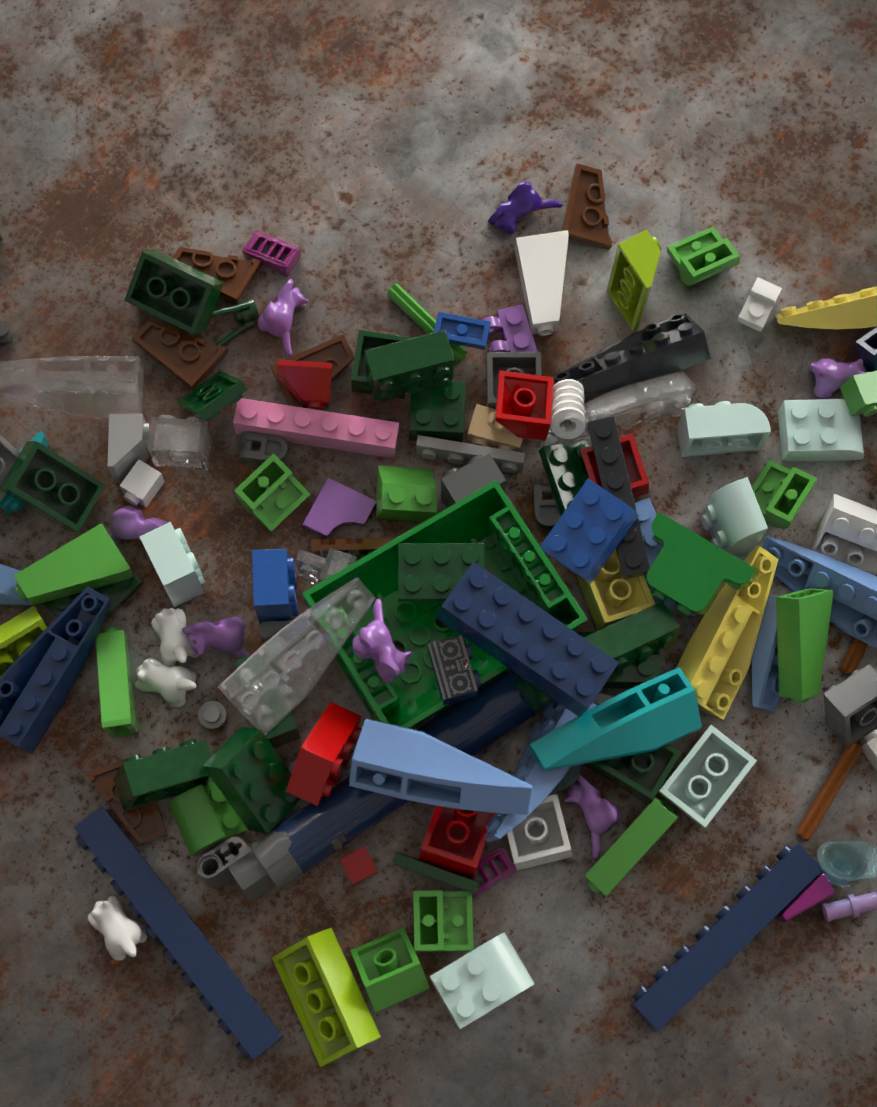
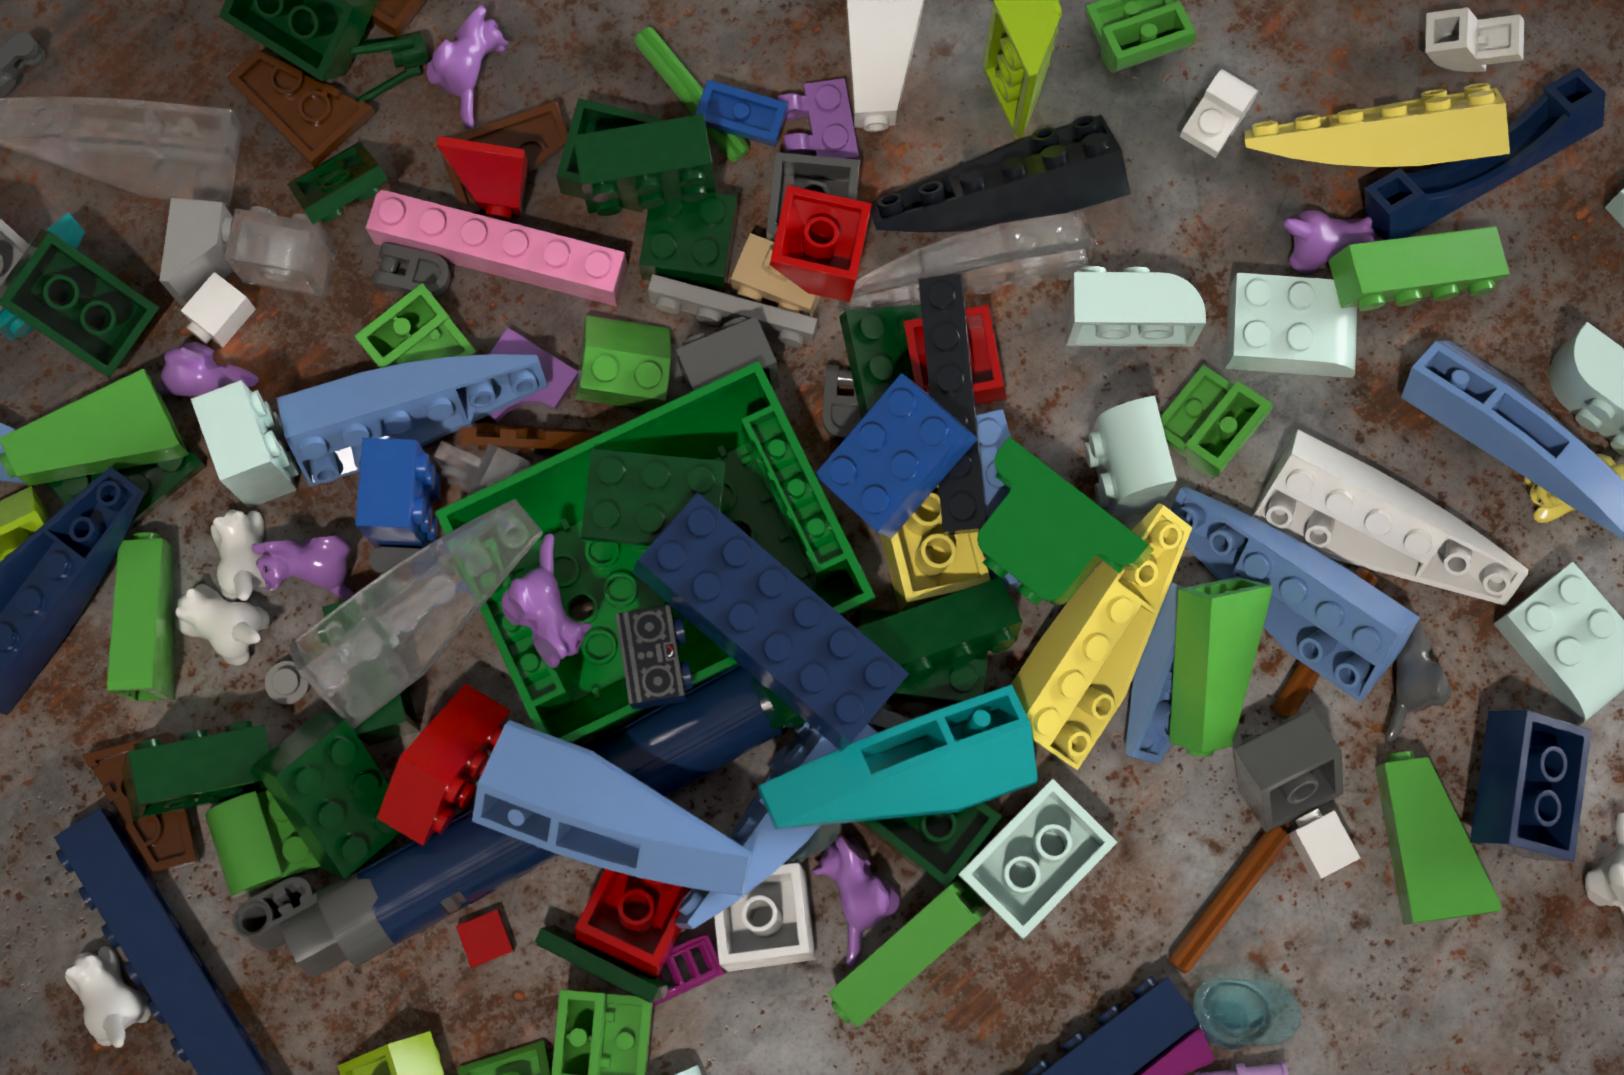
camera: 10 degrees right, 5 degrees up
white piece [550,379,585,439] -> none
none -> medium blue wedge [276,354,548,486]

